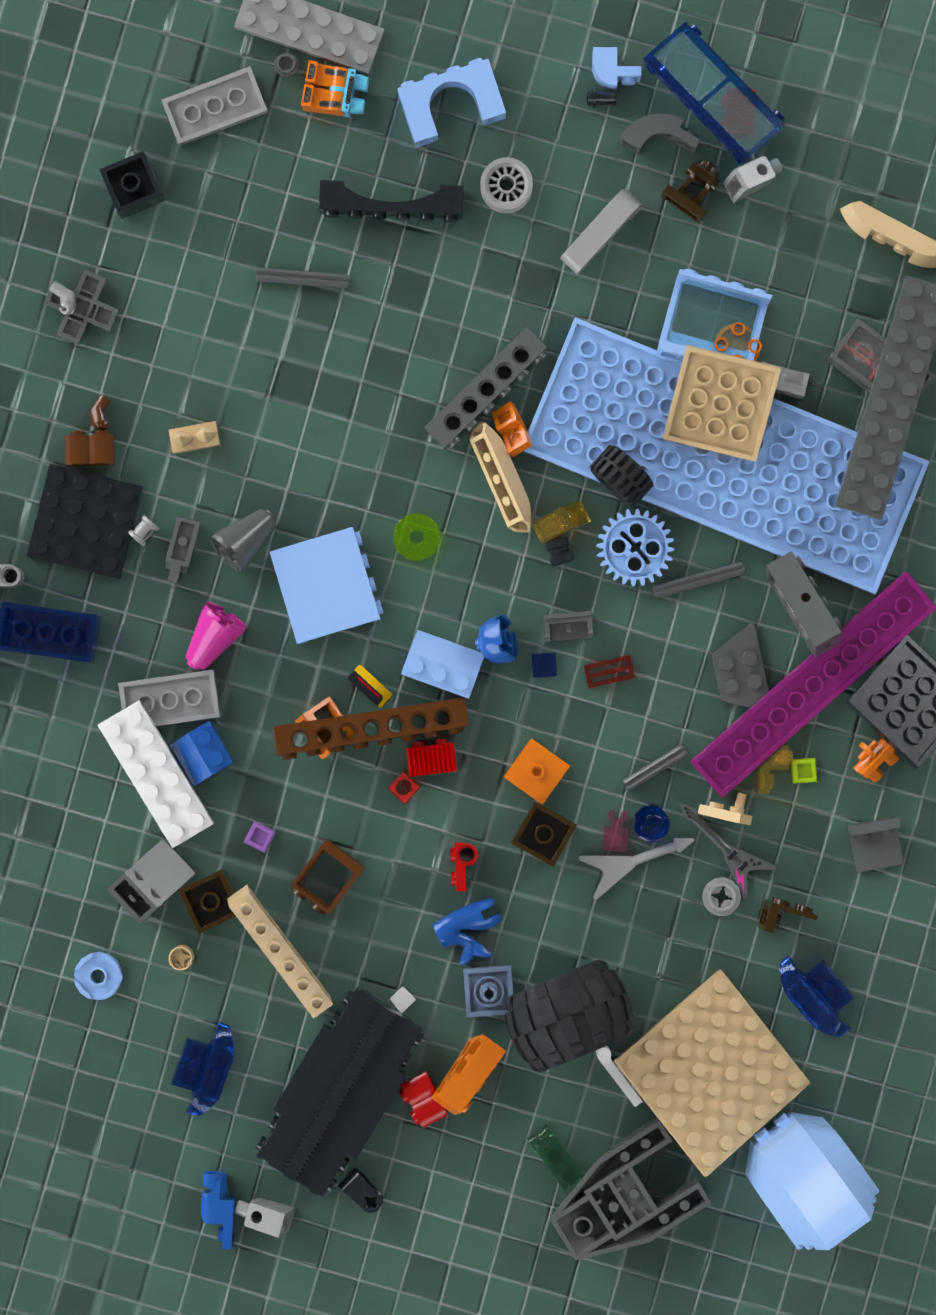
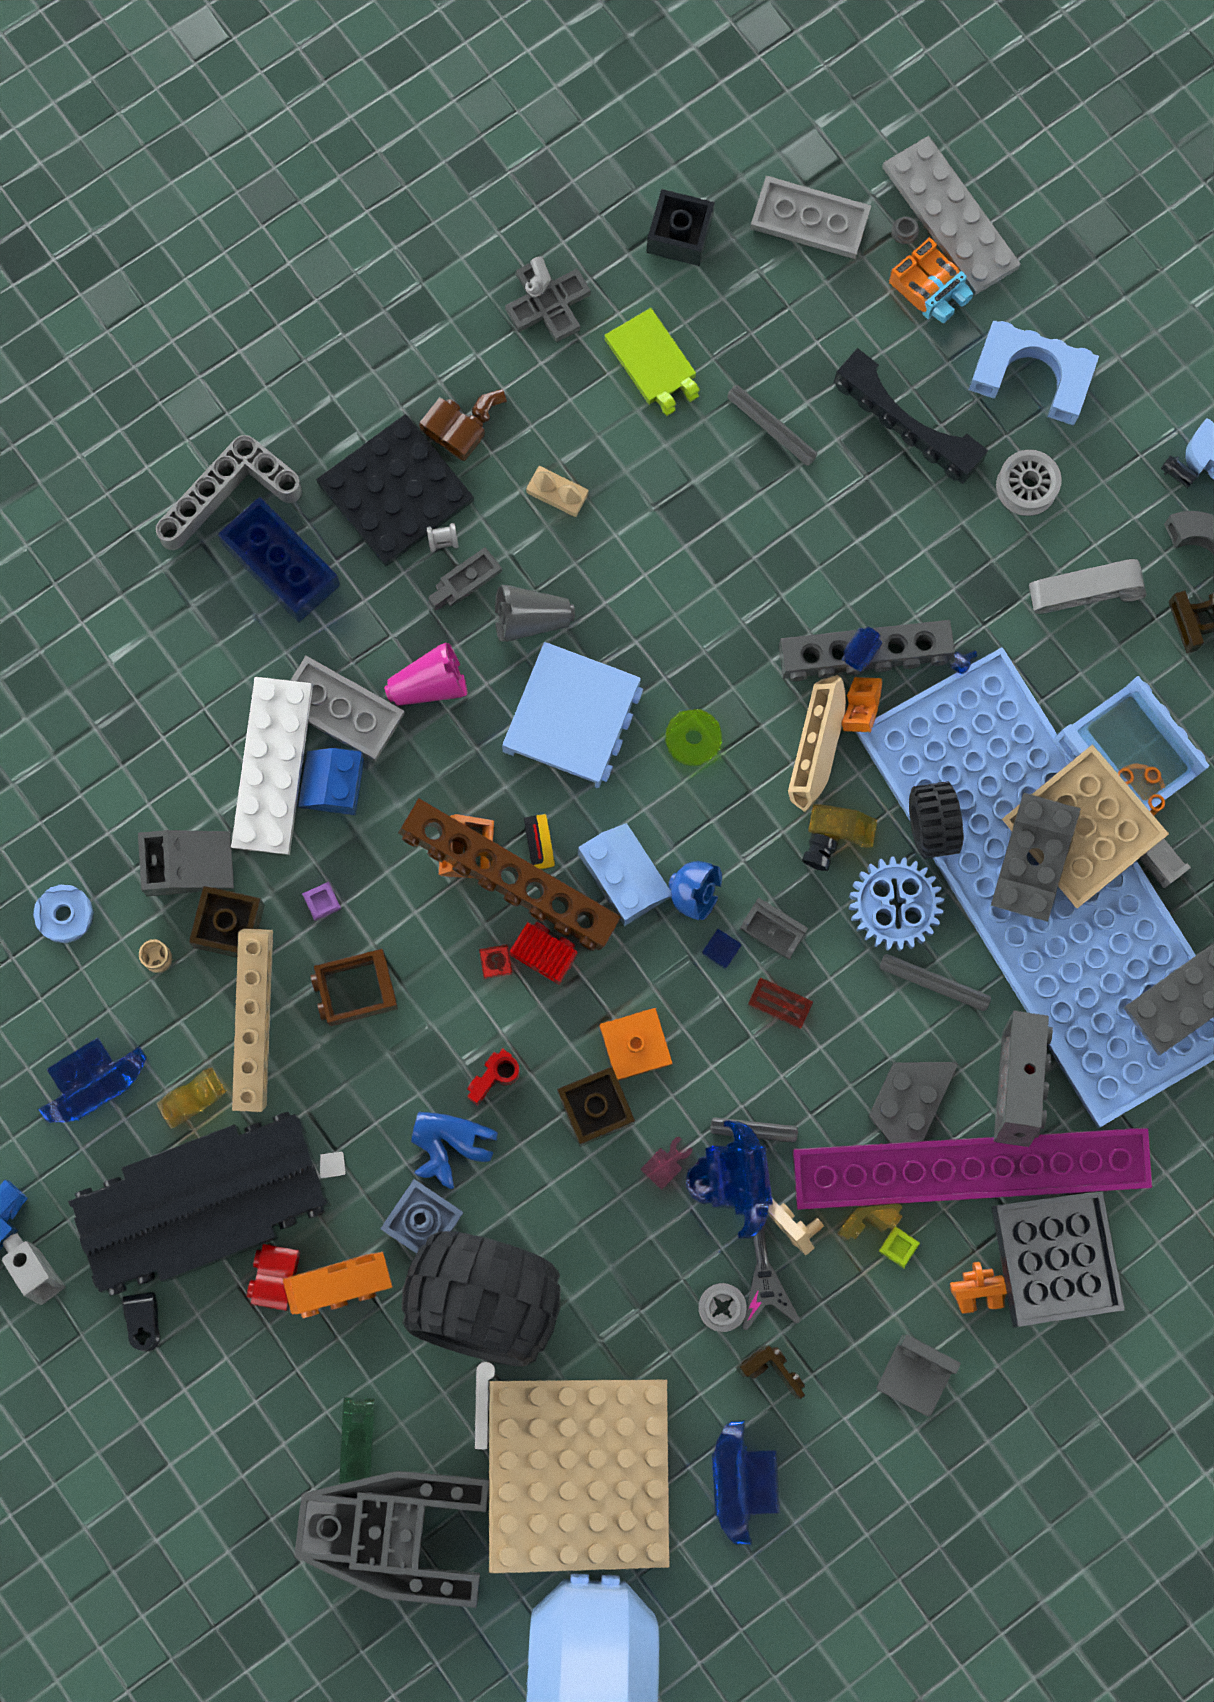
camera: 35 degrees right, 10 degrees down
light grey piece [579,838,694,900] -> none
none -> clear yellow slope [156,1067,226,1129]
none -> lime tile [604,308,700,416]
none -> clear blue plate [705,1120,773,1239]
none -> clear blue brick [842,627,883,671]
none -> clear blue hand [950,651,978,674]
none -> dark grey piece [991,792,1081,922]

